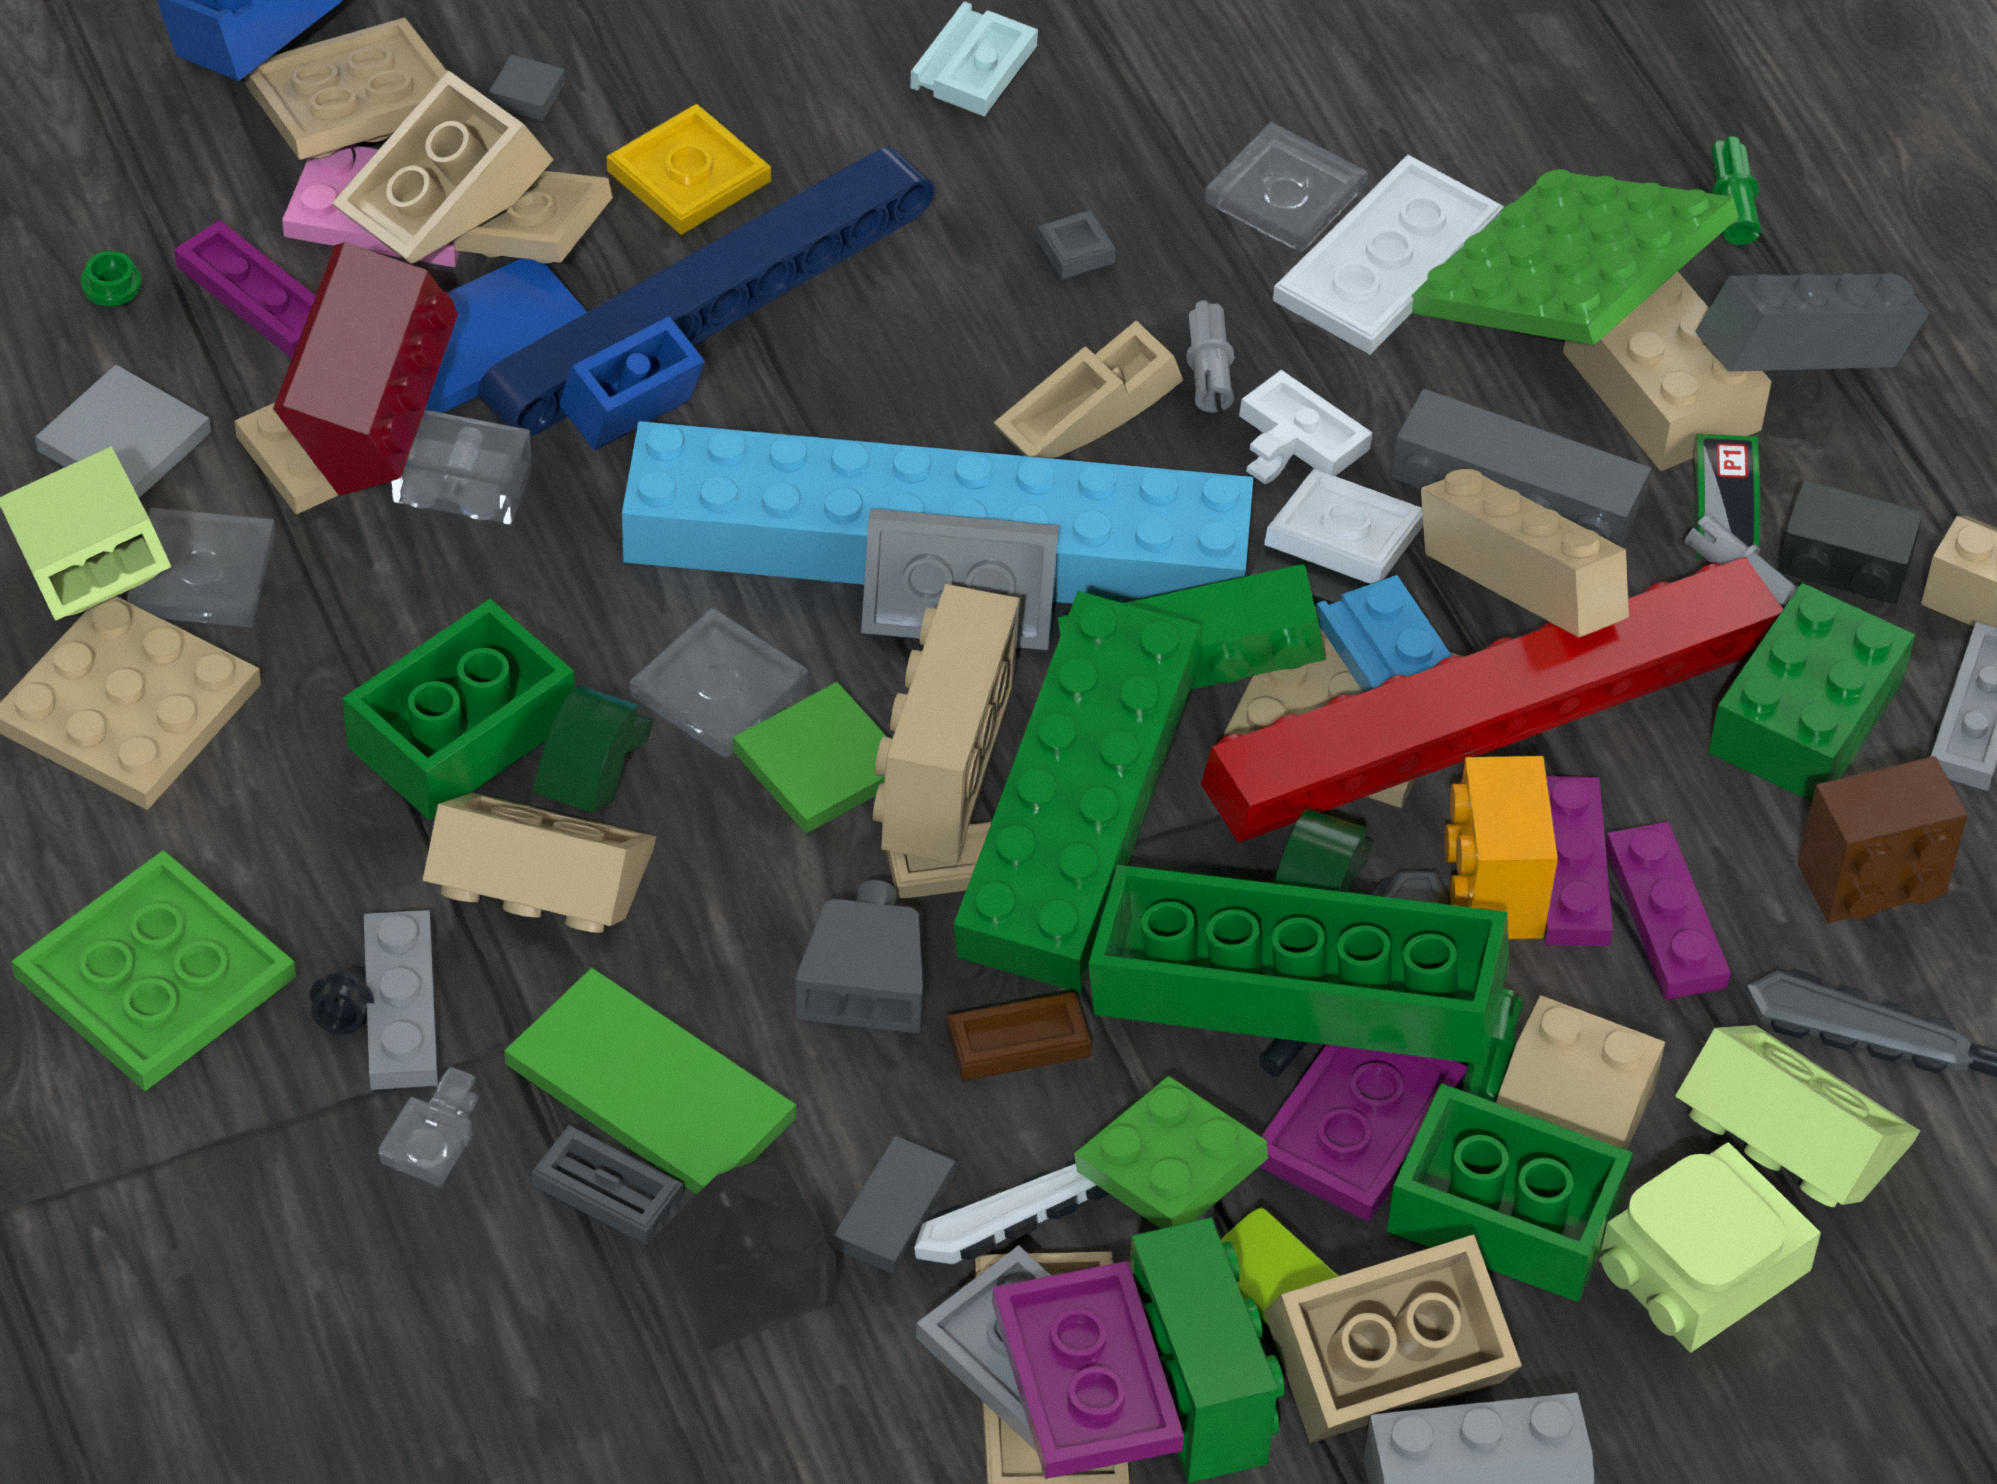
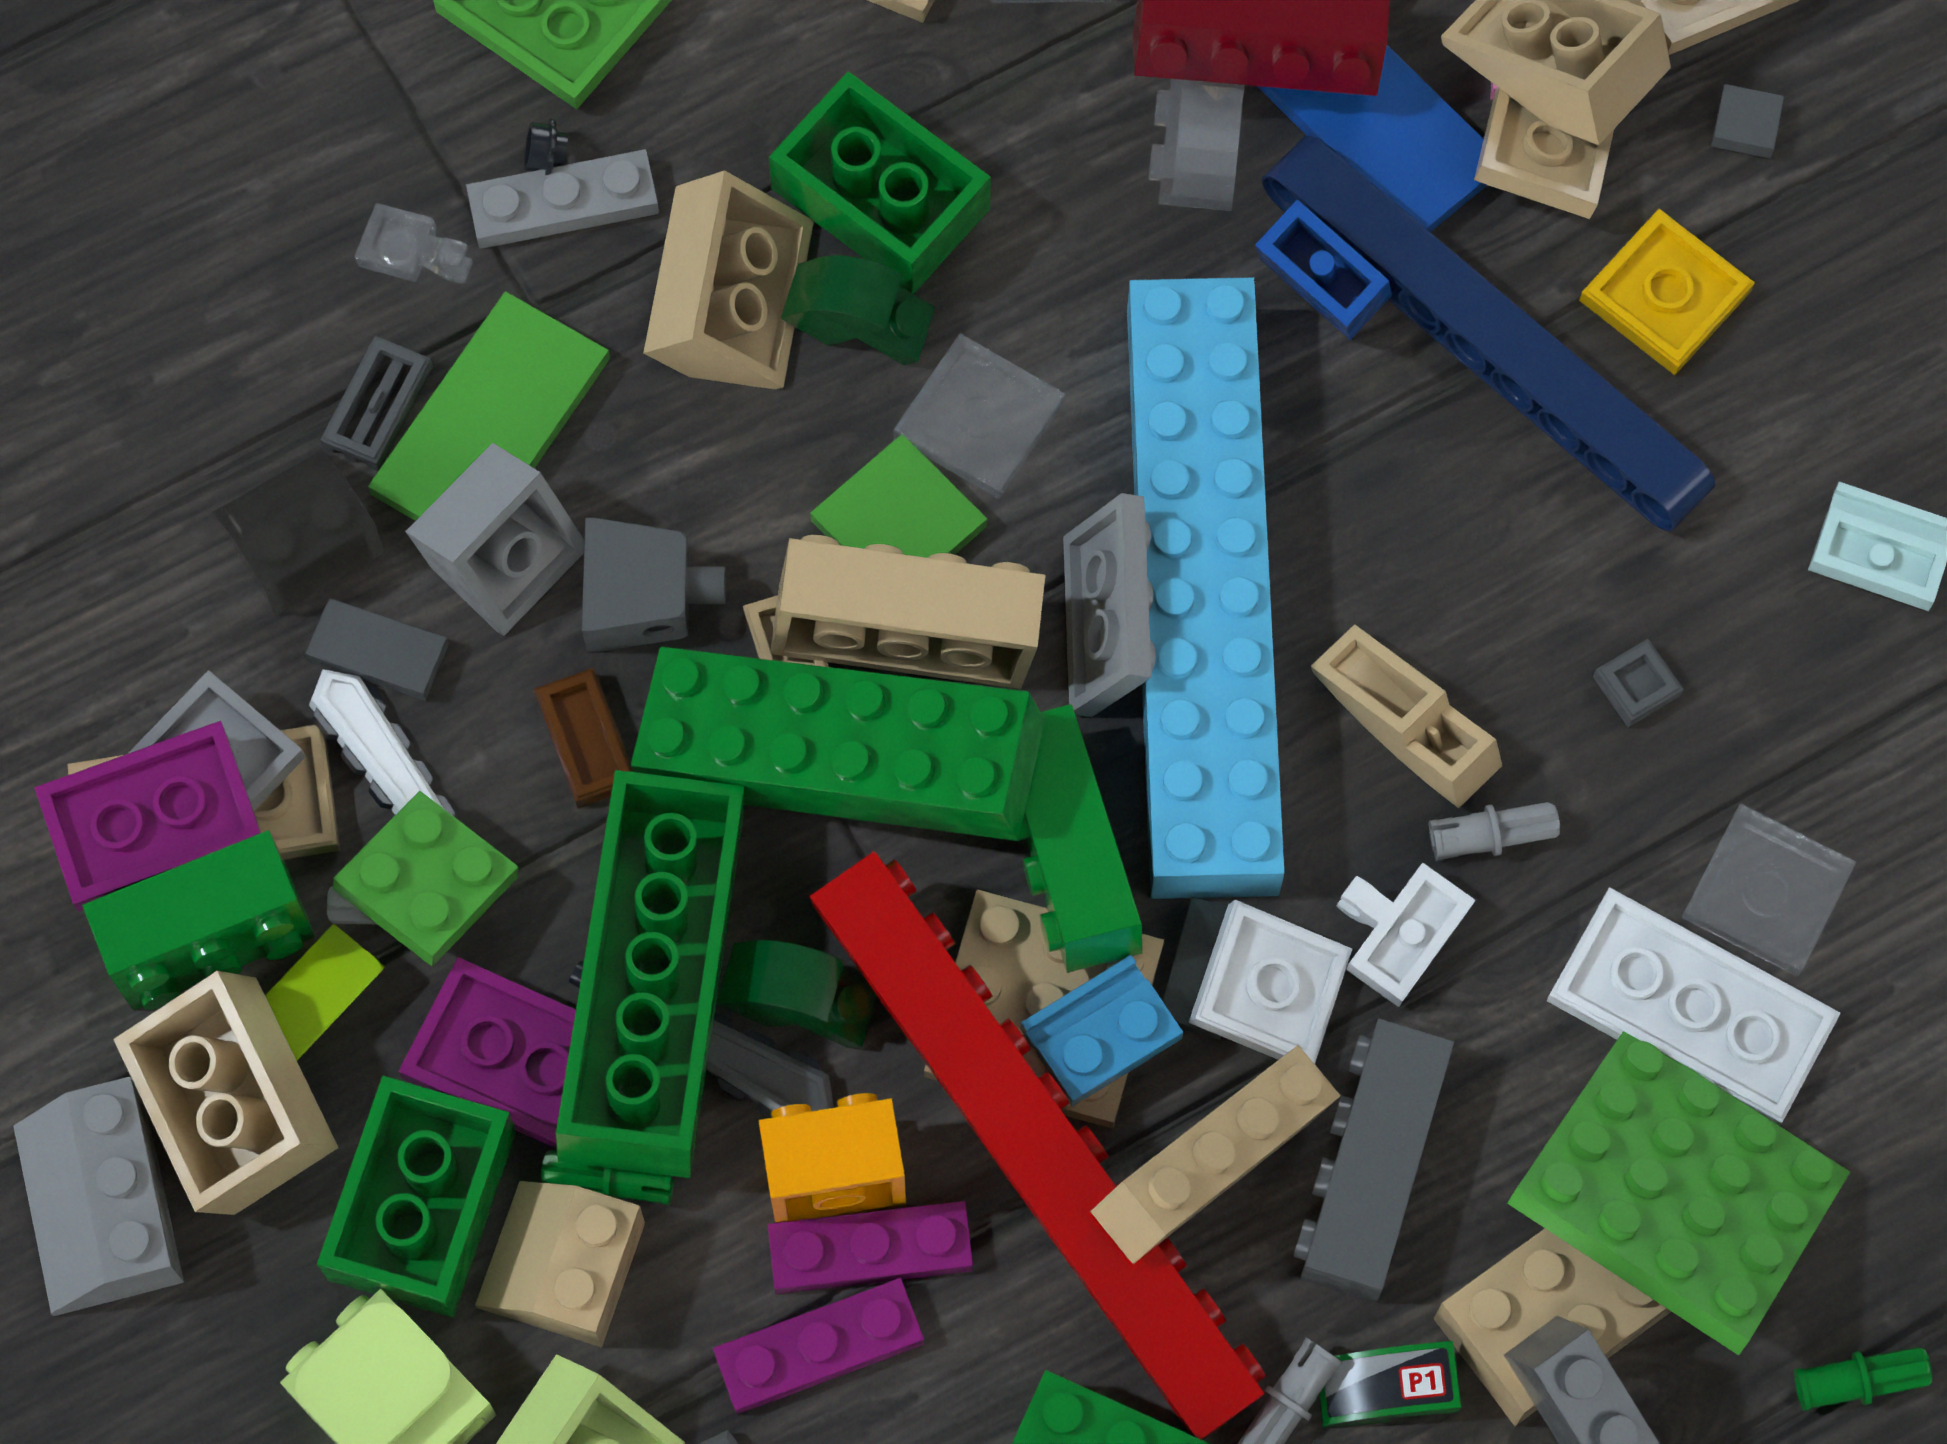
camera: 85 degrees right, 20 degrees up
none -> light grey slope [405,443,585,636]

